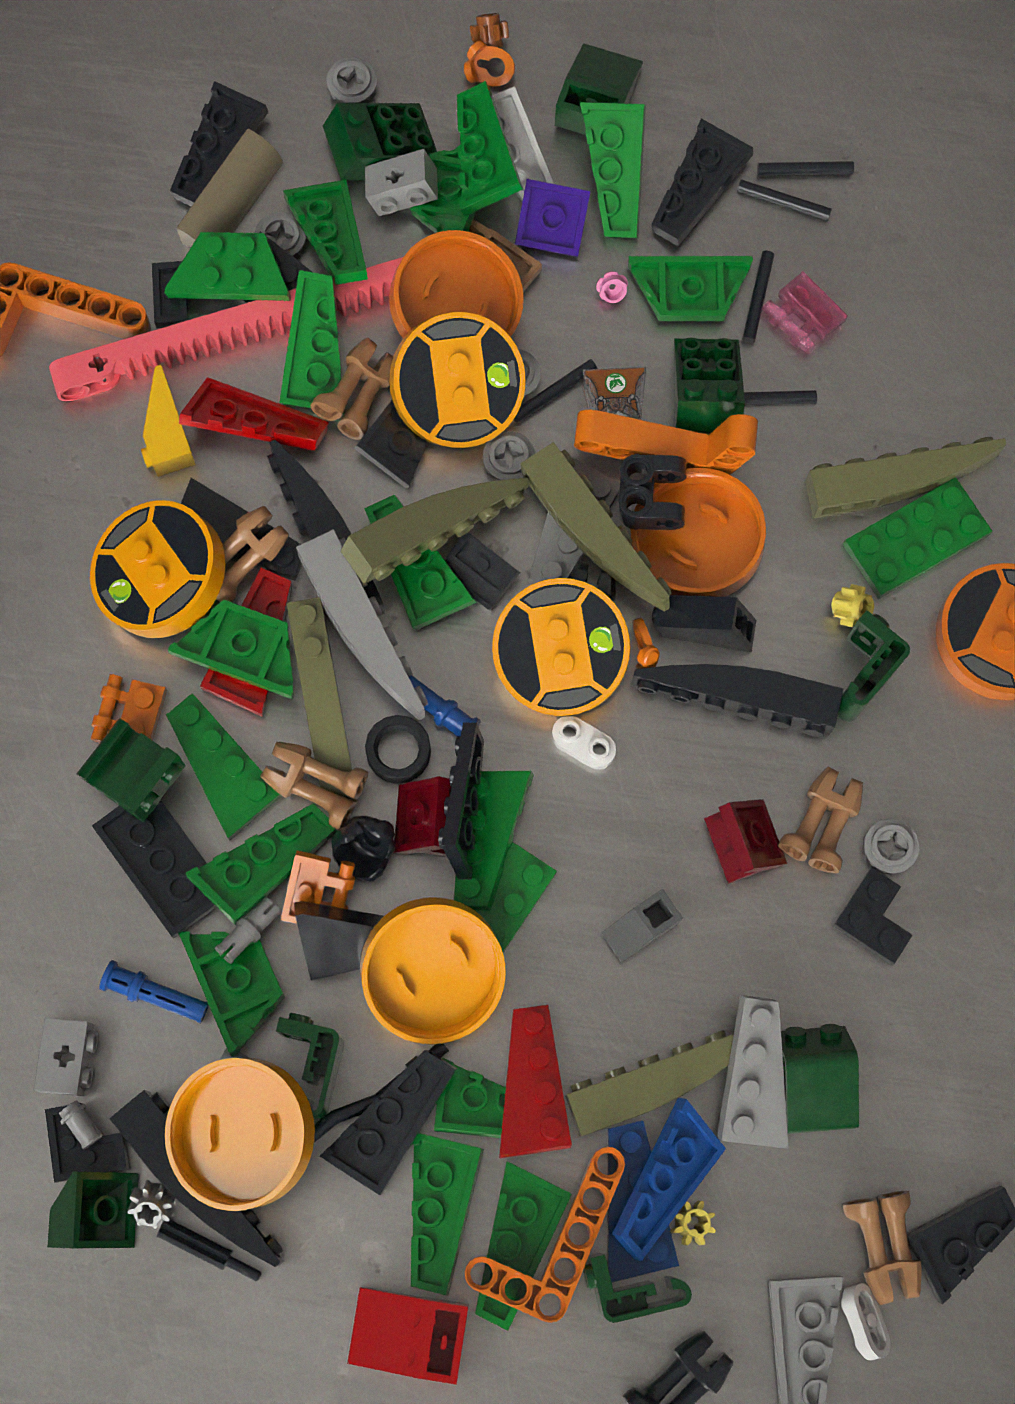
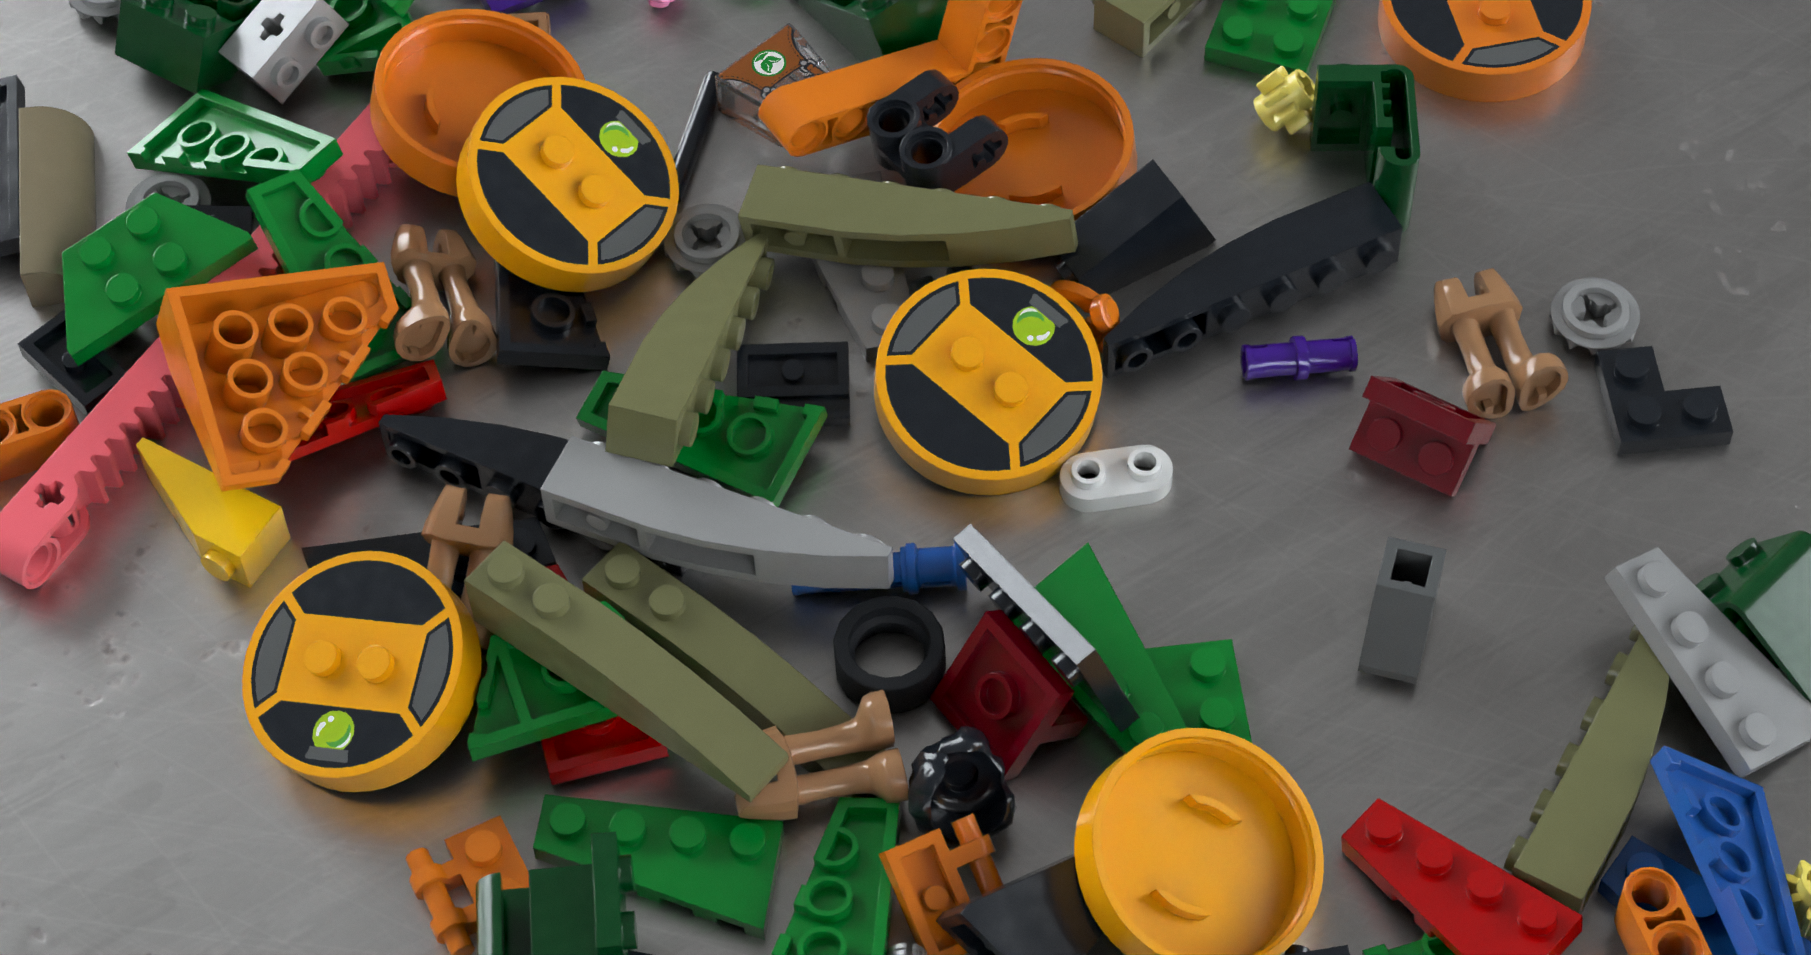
camera: 35 degrees left, 20 degrees down
none -> orange slope [156,262,399,492]
none -> olive slope [464,540,789,803]
none -> dark purple pin [1240,335,1358,381]

